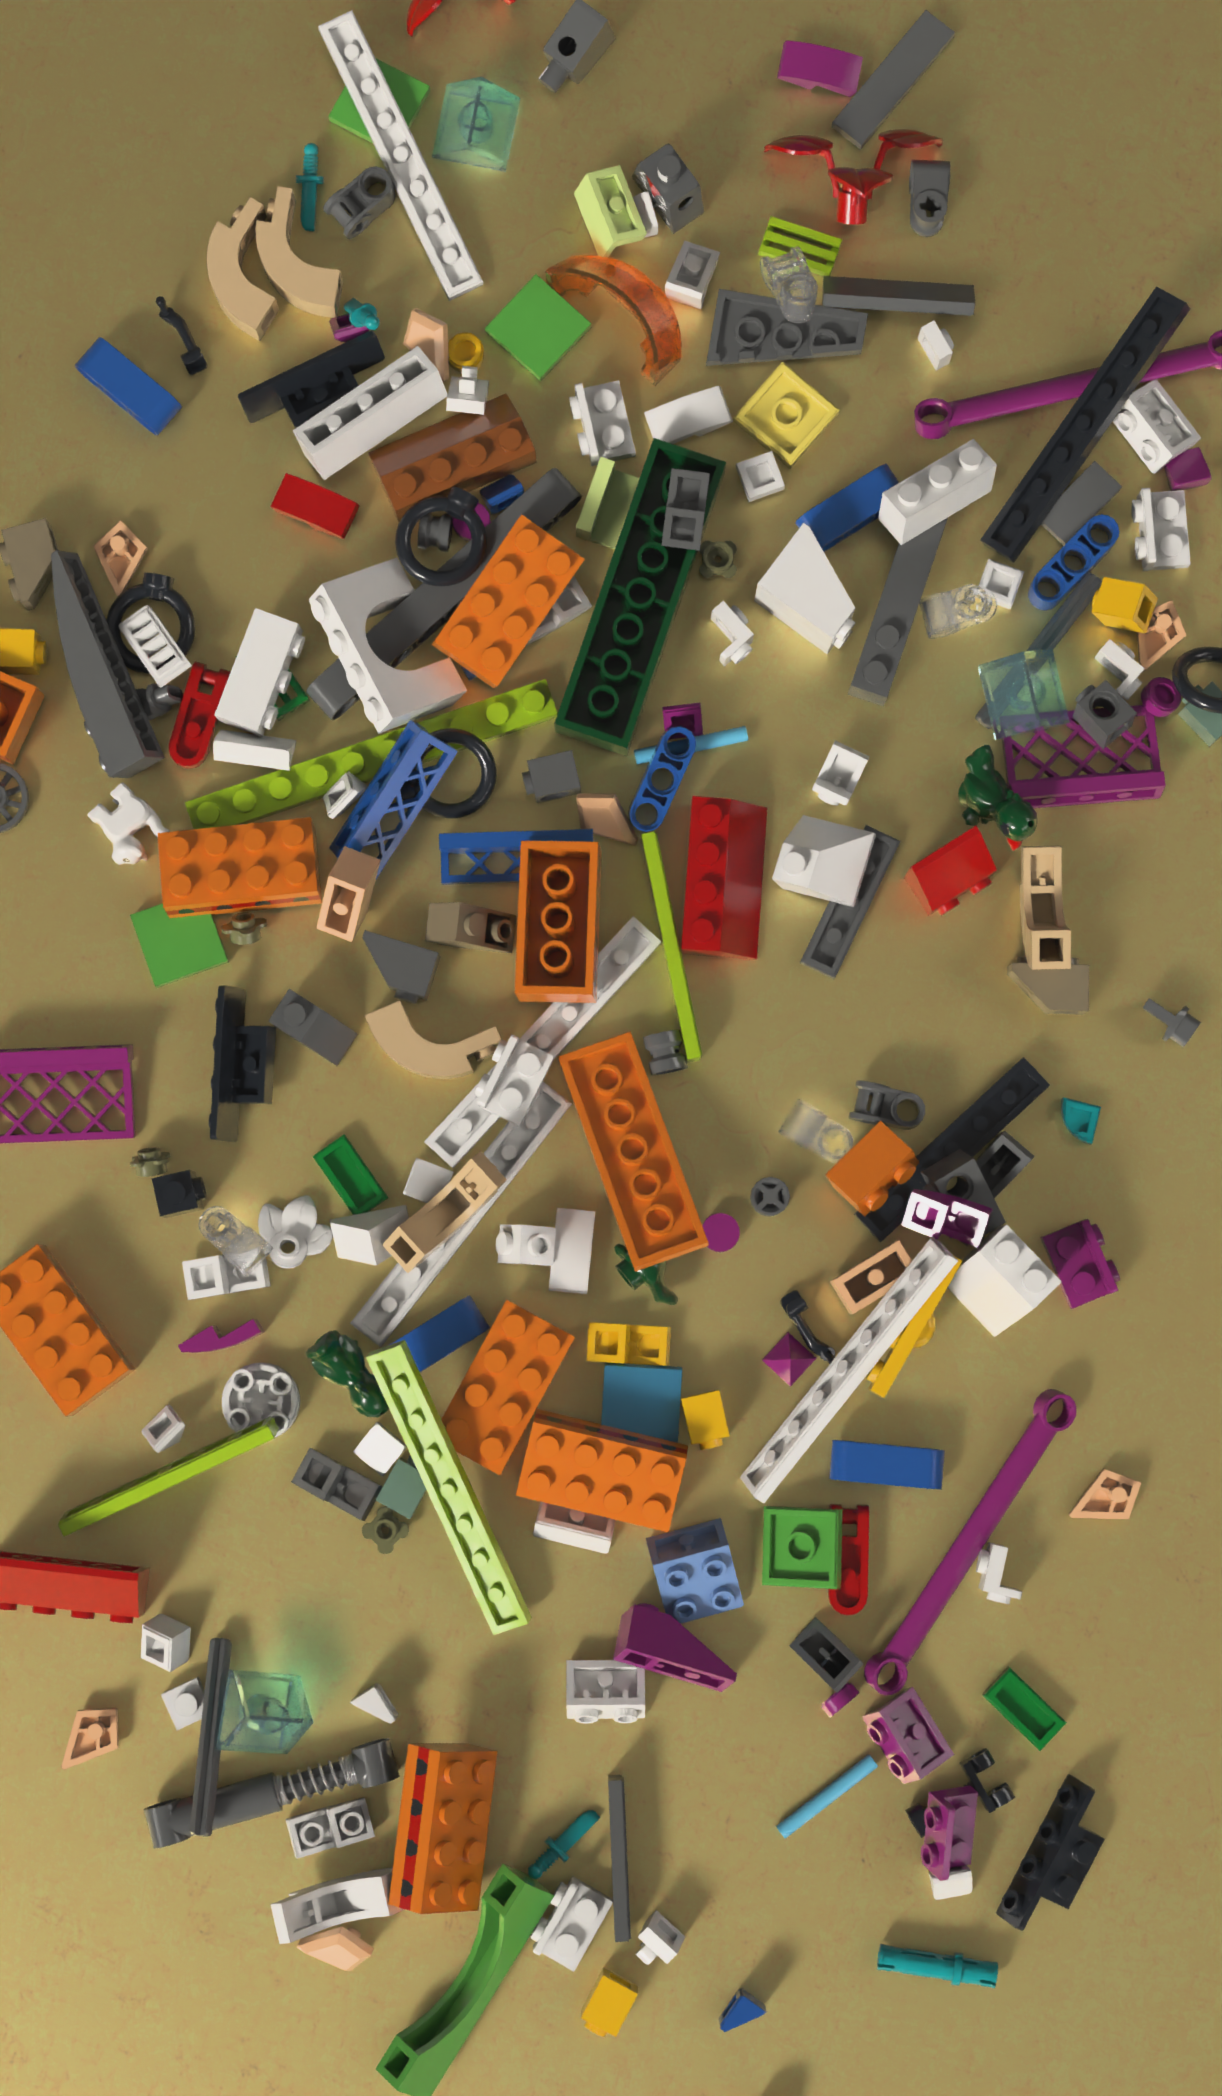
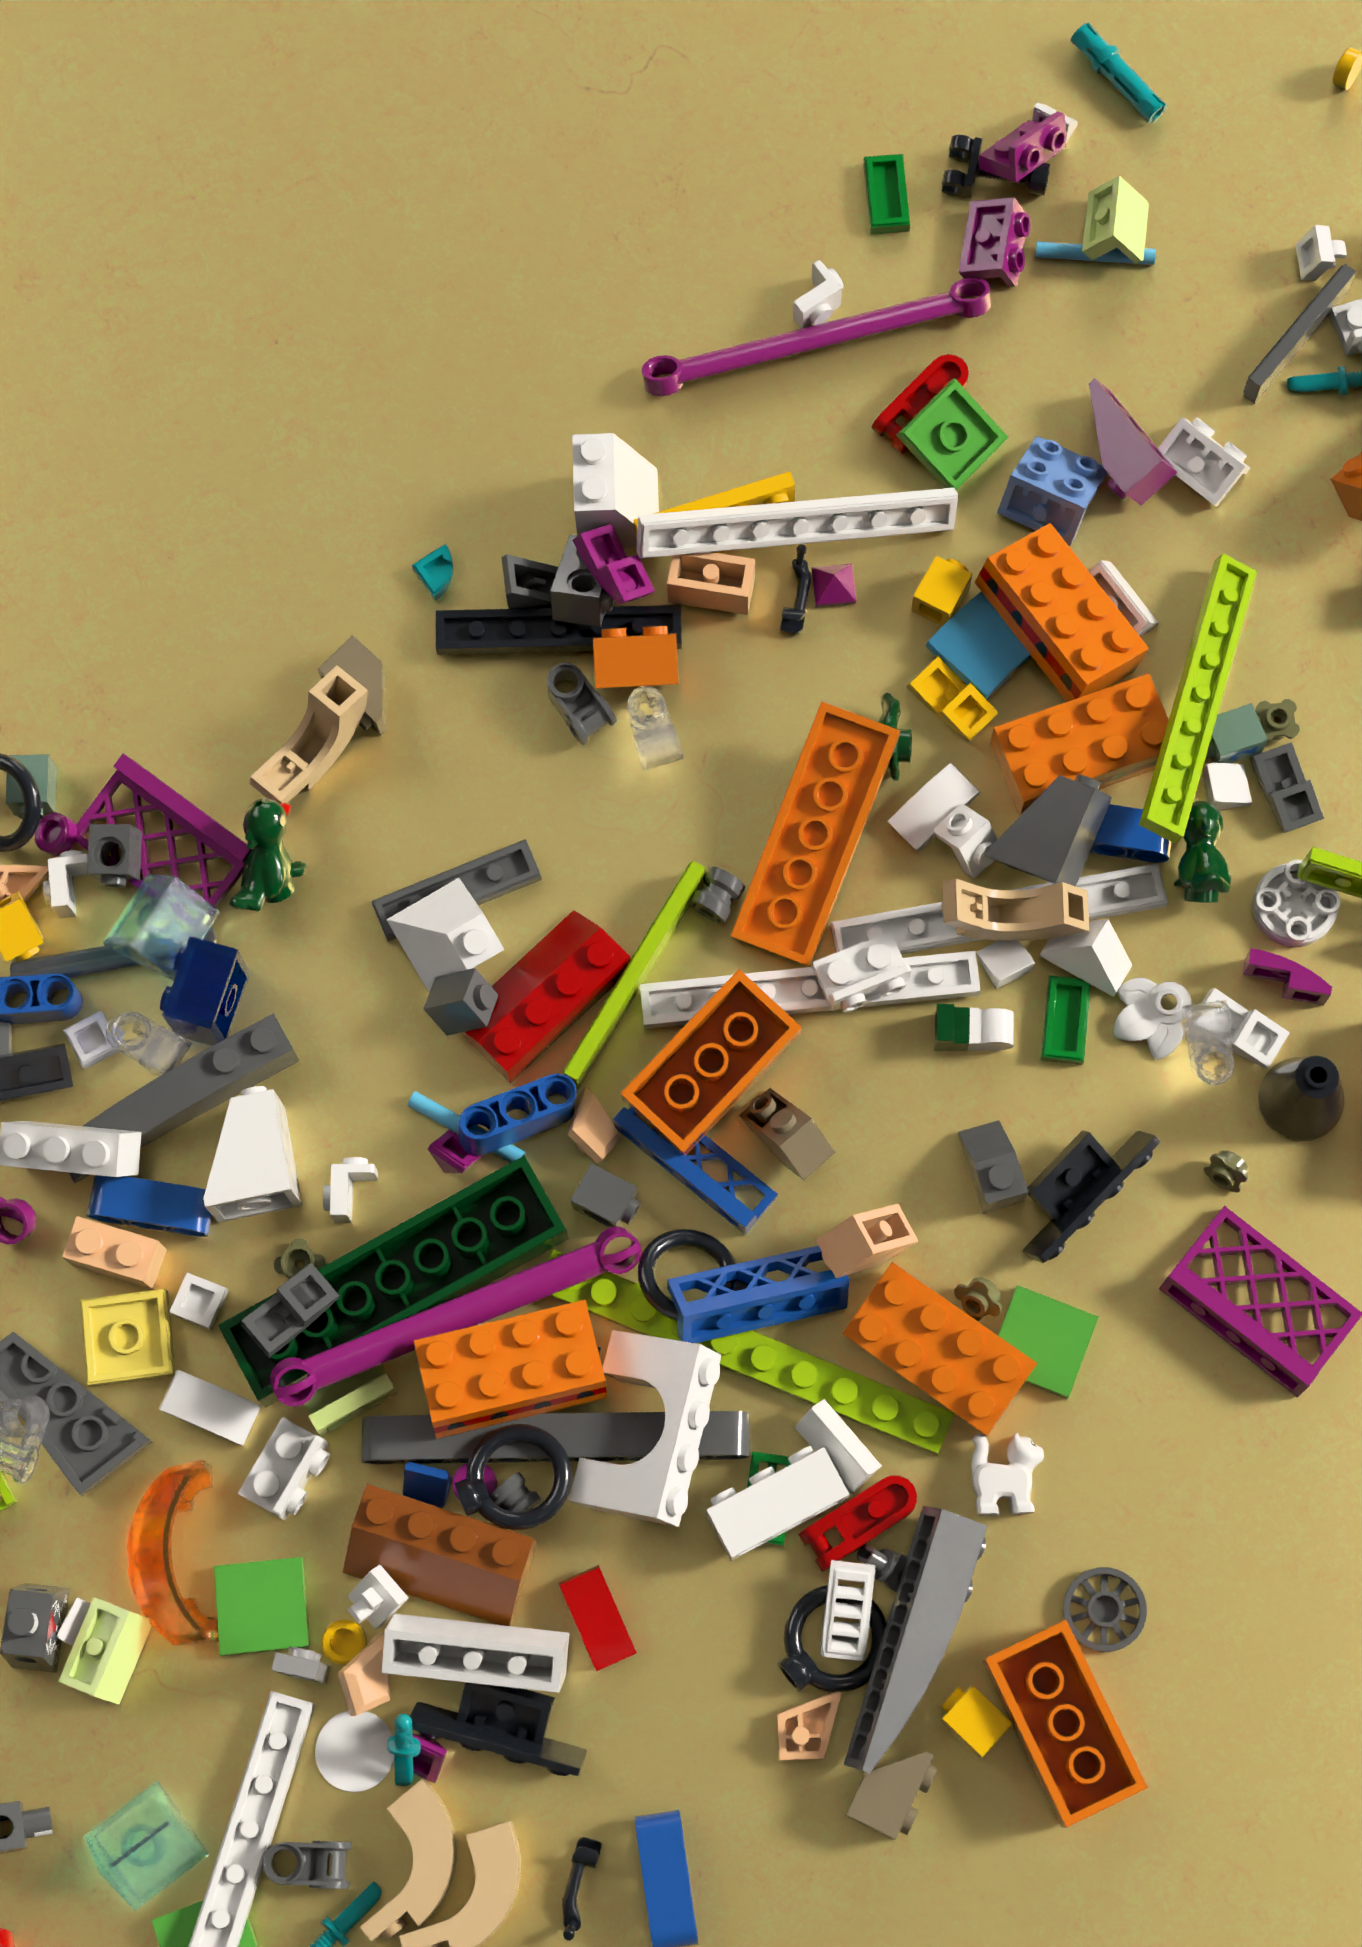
camera: 135 degrees left, 10 degrees down
black brick [152,1170,207,1218] -> none
white slope [323,771,367,819] -> none
dark grey slope [362,930,440,1004] -> none
tan arch [364,1000,501,1079] -> none
white slope [665,241,720,309] -> none
magenta tile [702,1213,740,1252] -> none
blue slope [719,1988,767,2032] -> none
dark grey wheel [750,1177,790,1217] -> none
dark grey slope [789,1617,864,1693] -> none
white bracket [812,741,870,806] -> none
magenta tile [821,1682,860,1718] -> none
blue beam [829,1440,945,1490] -> none
red slope [904,826,997,916] -> none
black bracket [996,1774,1105,1931] -> none
magenta bracket [1040,1219,1120,1309] -> none
light nougat piece [1069,1469,1141,1519] -> none
dark grey piece [1143,998,1201,1047] -> none
none -> light nougat brick [62,1216,167,1290]
none -> clear blue brick [160,936,251,1046]
none -> magenta piece [270,1226,641,1406]
none -> light grey piece [271,1646,331,1684]
none -> white sticker [315,1711,394,1792]
none -> dark grey brick [423,968,498,1036]
none -> leg [934,1004,1014,1051]
none -> dark grey slope [986,774,1112,886]
none -> yellowish green panel [1082,176,1149,264]
none -> black cone [1258,1056,1344,1141]

